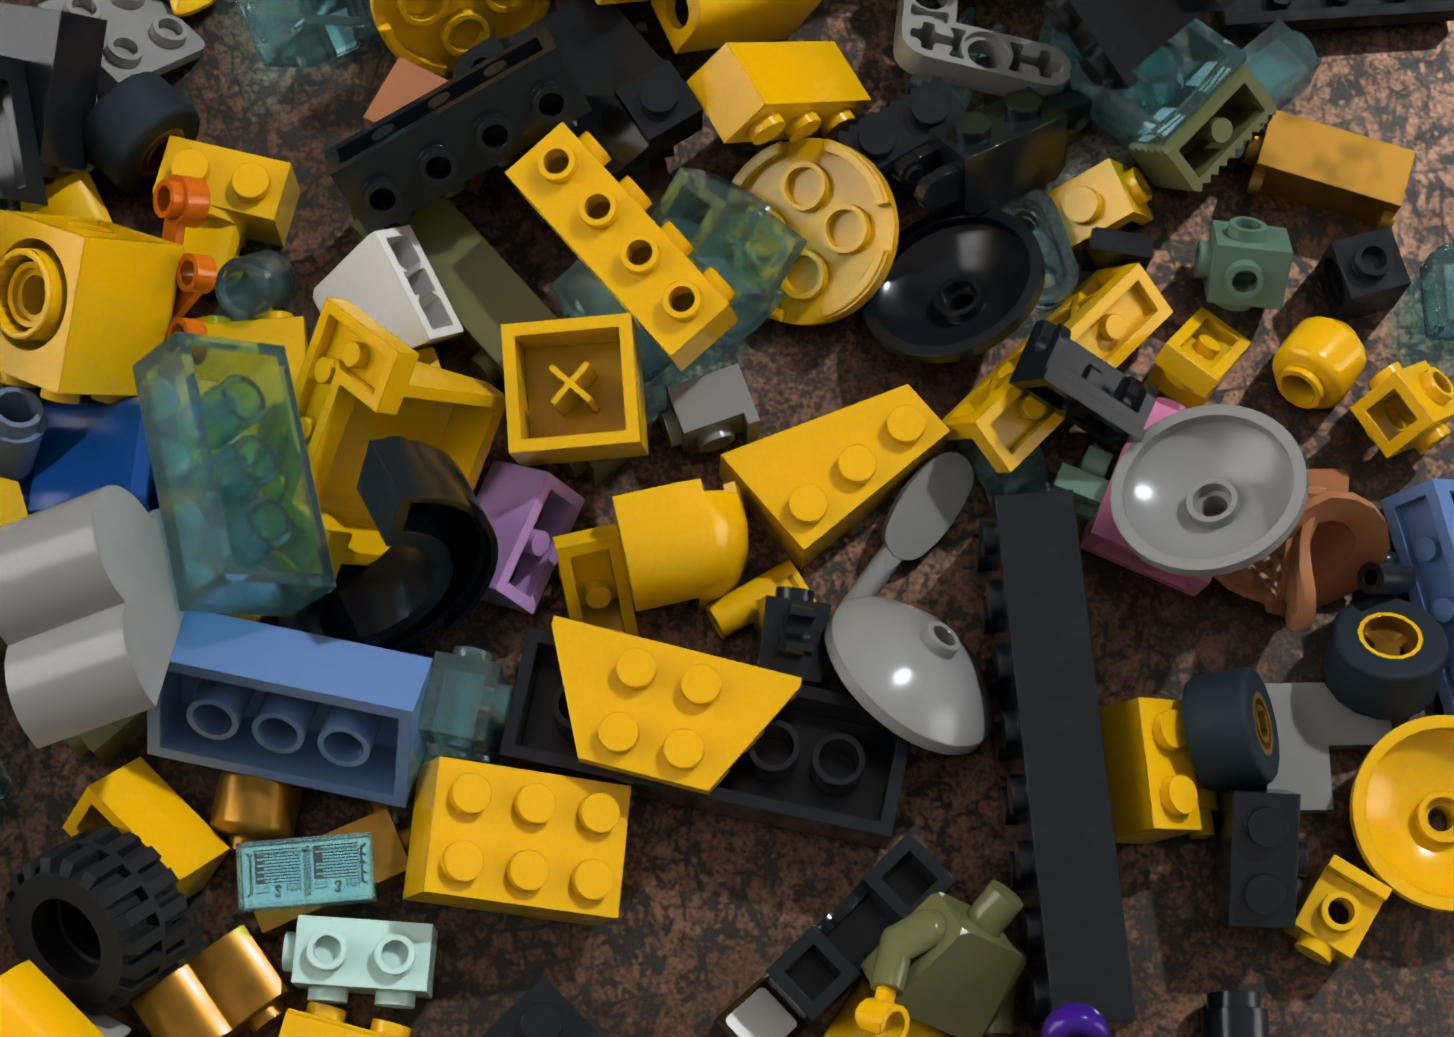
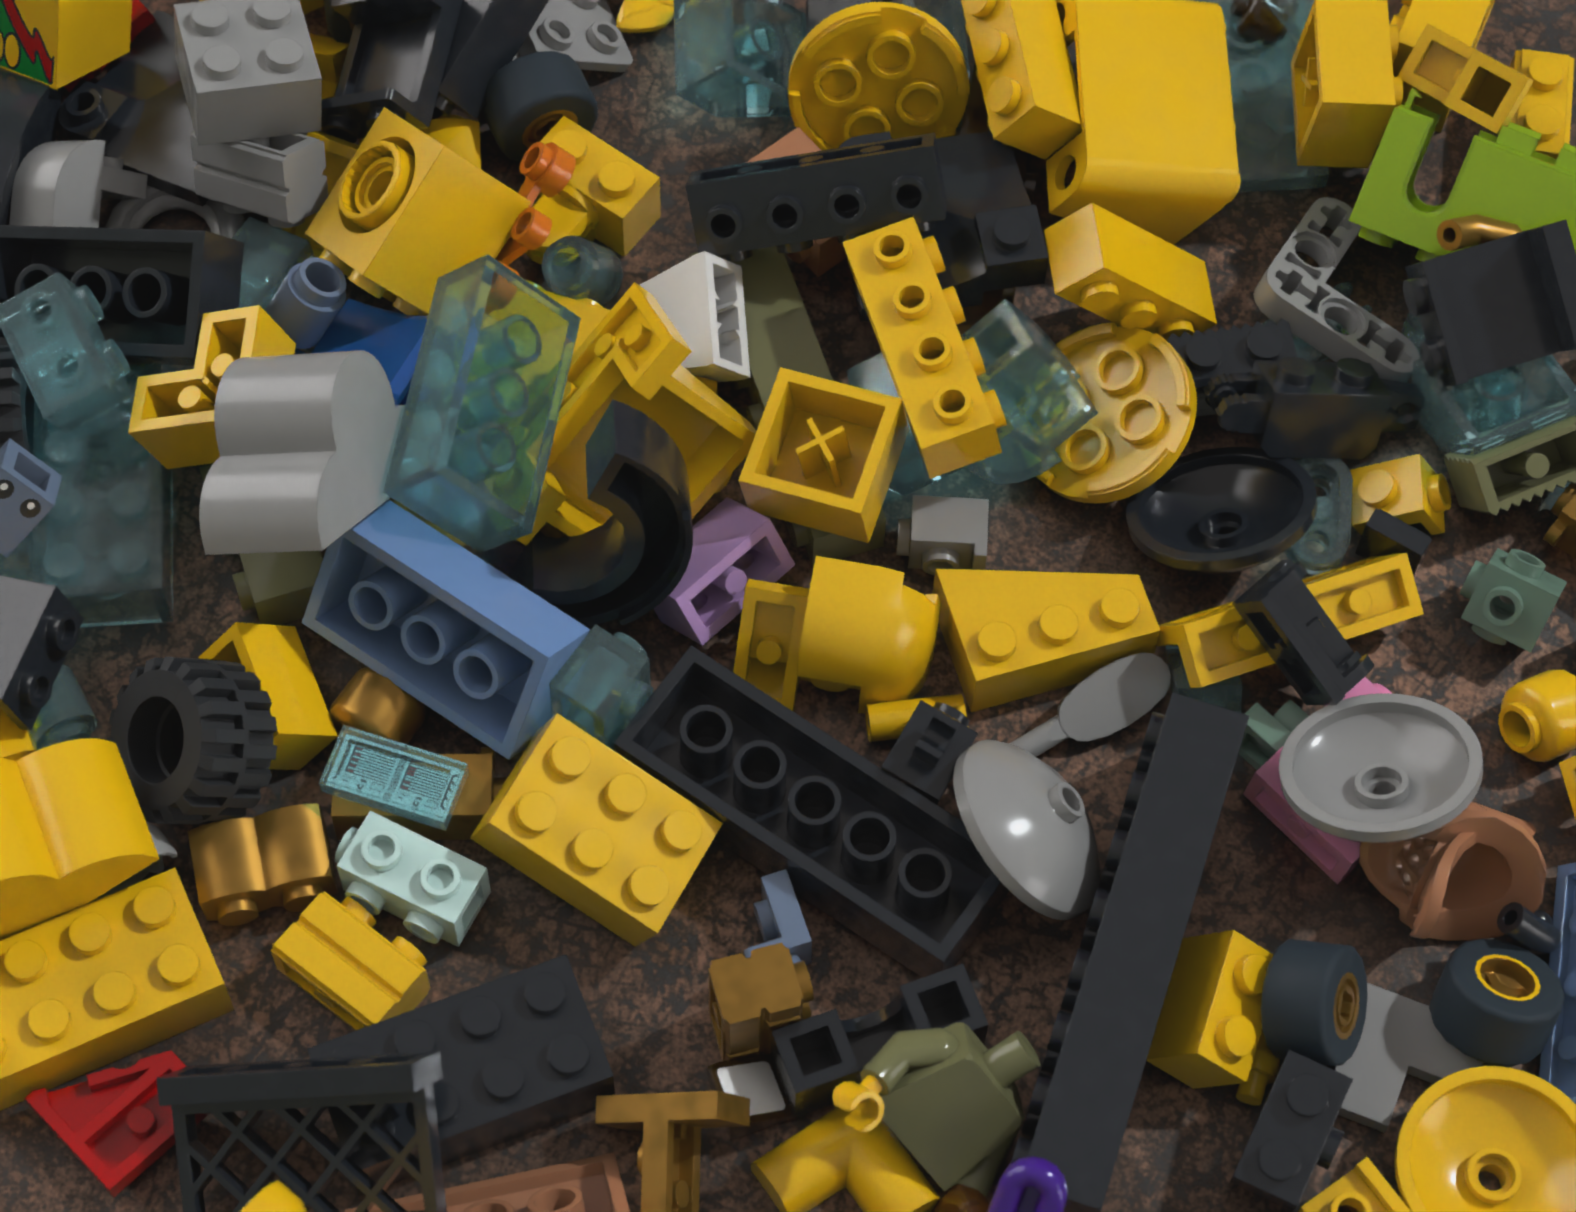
camera: 25 degrees right, 10 degrees down
yellow wing [551,615,802,795] -> none
yellow slope [1147,307,1252,409] -> none
none -> pearl gold brick [708,942,814,1061]
none -> sand blue bracket [744,869,812,965]

